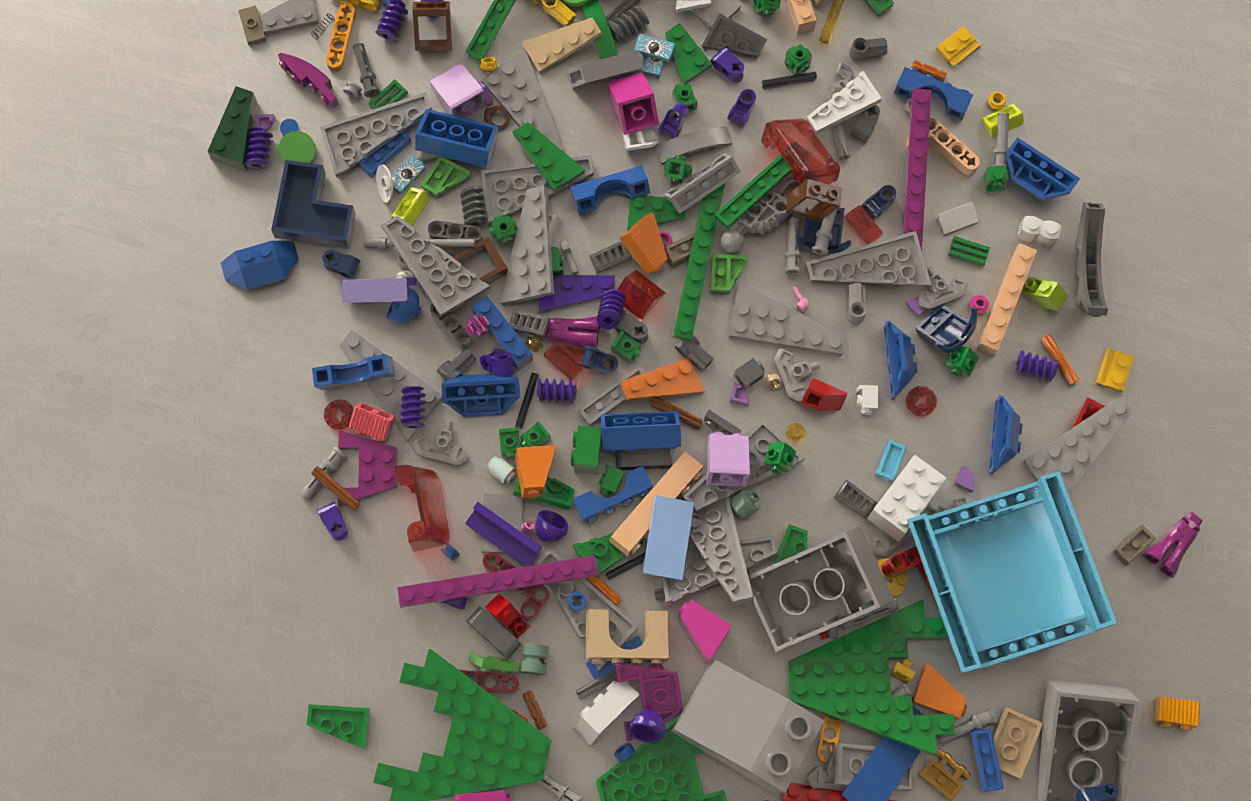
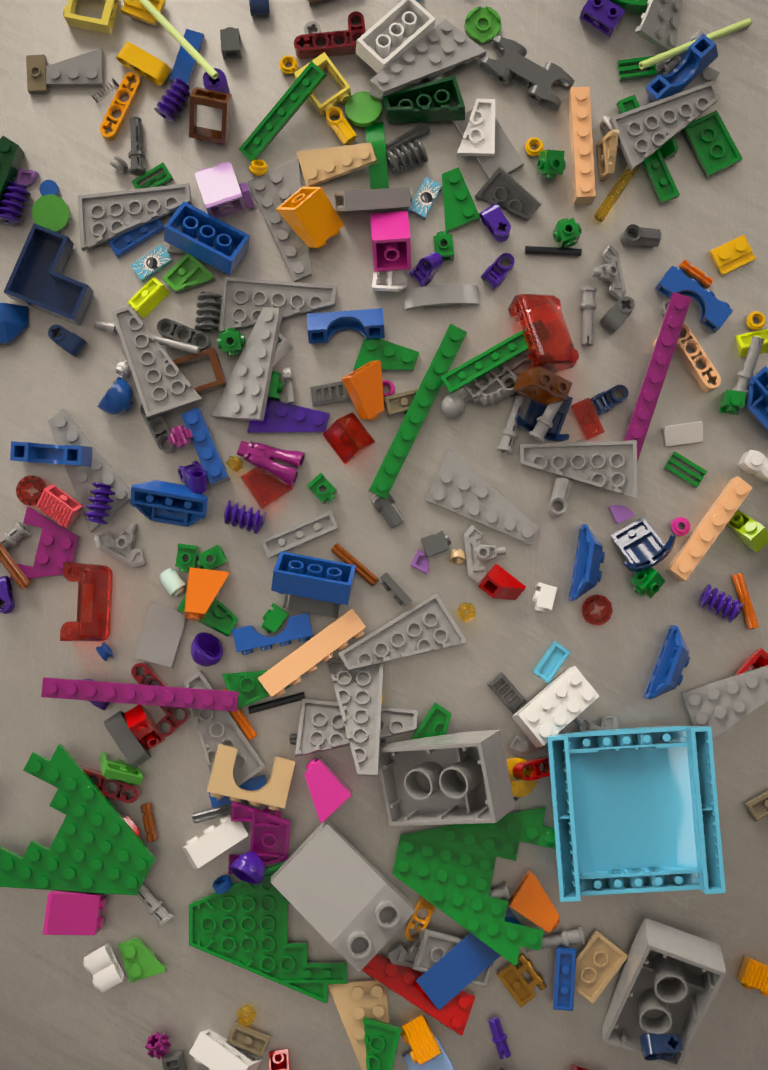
camera: 20 degrees right, 10 degrees up
magenta slope [278,53,339,109] -> none
panel [341,277,417,303] -> none
white dish [376,165,396,202] -> none
dark grey piece [437,347,476,381] -> none
dark purple panel [465,501,542,567] -> none
reddish brown piece [484,105,510,130] -> none
dark grey slope [509,310,551,336] -> none
green wing [512,122,585,192] -> none
black bar [515,372,539,429] -> none
sand green wheel [520,643,549,675] -> none
bright pink hand [521,519,540,545] -> none
blue bush [568,592,586,611] -> none
green brick [571,426,601,475] -> none
dark blue piece [579,346,619,374] -> none
dark purple piece [596,289,626,330] -> none
dark grey piece [614,310,648,344] -> none
orange wing [620,358,705,401] -> none
tile [634,34,675,62] -> none
light blue tile [642,495,694,581] -> none
light grey fence [664,153,741,213] -> none
green brick [664,155,693,183] -> none
lavender slope [706,432,750,487] -> none
bright green wing [711,254,748,293] -> none
sand green head [731,489,760,518] -> none
green brick [764,442,796,474] -> none
bright pink hand [792,286,808,313] -> none
white wing [807,71,882,135] -> none
yellow tile [890,658,915,684] -> none
light grey piece [918,267,968,310] -> none
medium lavender tile [955,466,975,492] -> none
none -> light orange slope [276,186,344,249]

